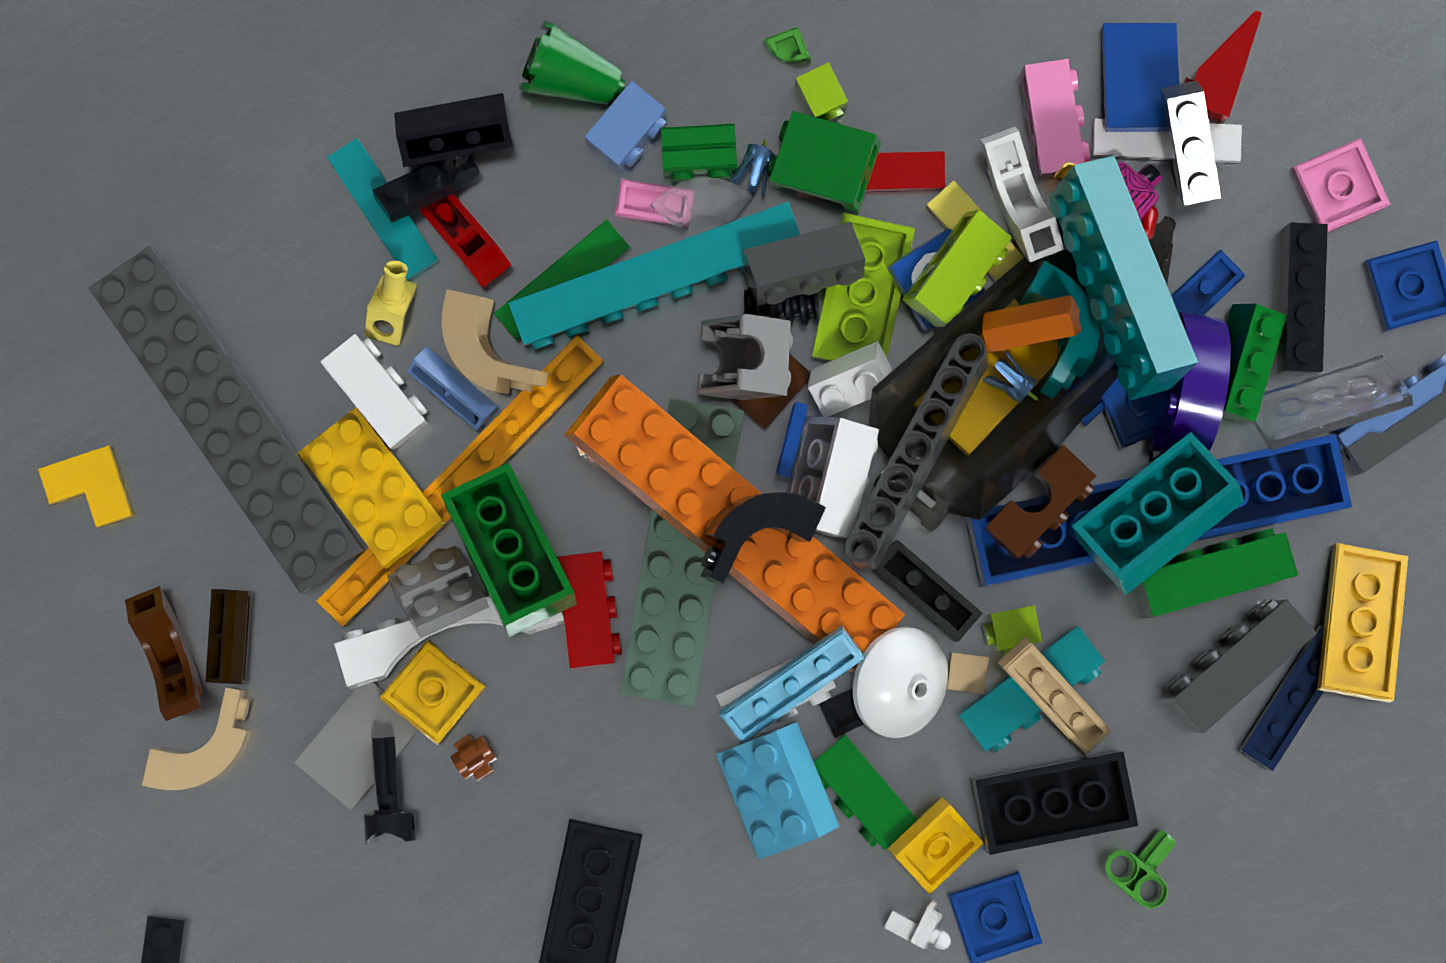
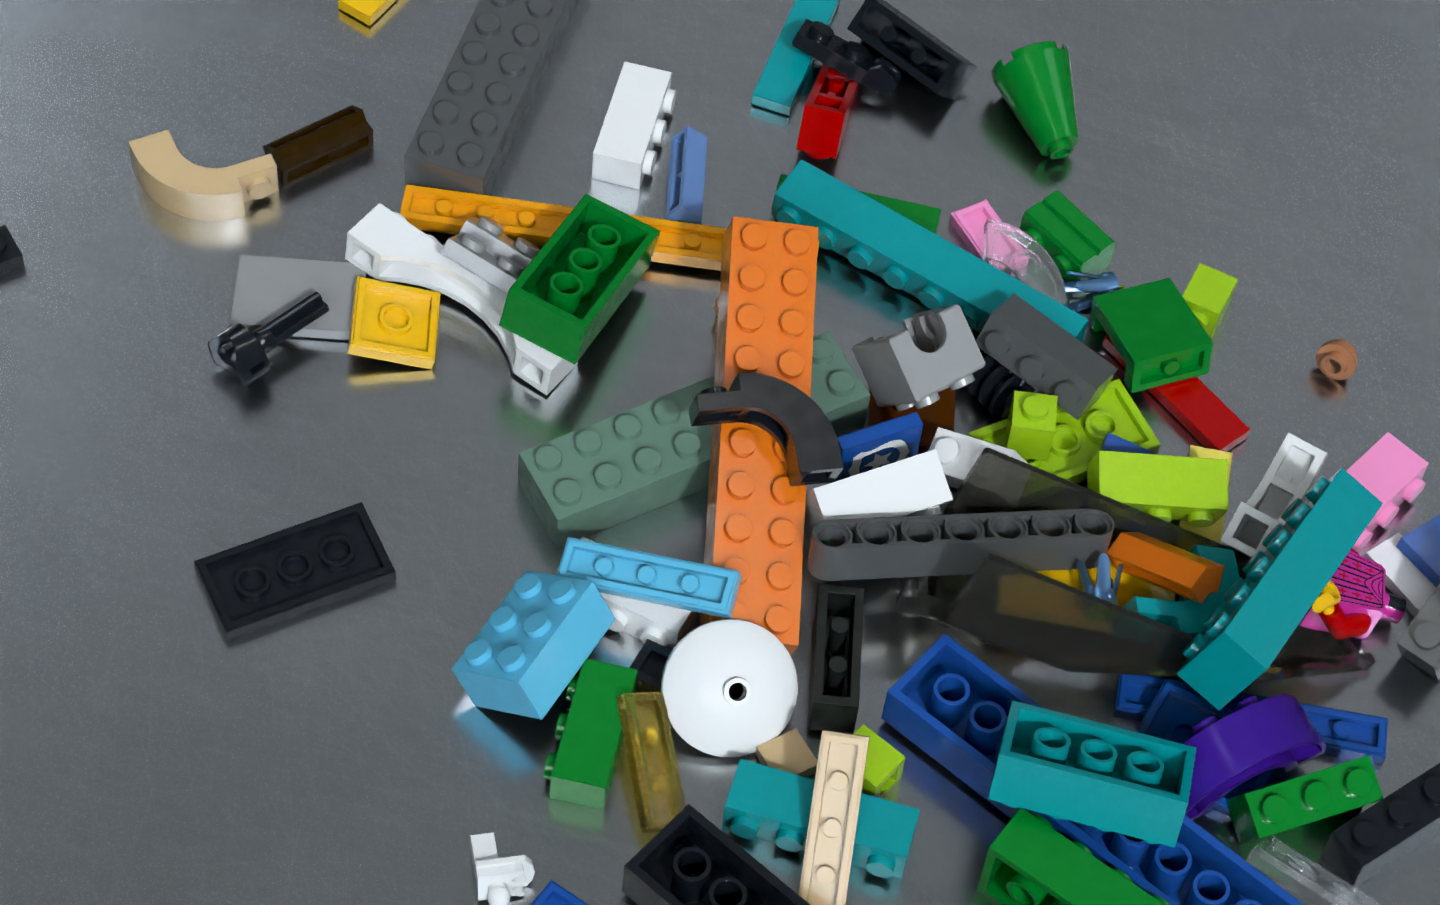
camera: 50 degrees right, 30 degrees down
reddish brown arch [125,586,203,721] -> none
yellow plate [298,407,446,569] -> none
light yellow bracket [364,261,417,346] -> none
tan arch [441,289,549,394] -> none
dark orange gear [450,734,497,781] -> none
red brick [557,551,622,668] -> none
medium blue brick [584,81,667,171] -> none
bright green tile [764,26,811,65] -> none
yellow plate [888,797,983,894] -> none
reddish brown arch [982,444,1097,560] -> none
none -> clear yellow tile [616,692,686,833]
none -> lime brick [1005,390,1058,461]
none -> nougat plate [1315,339,1358,380]

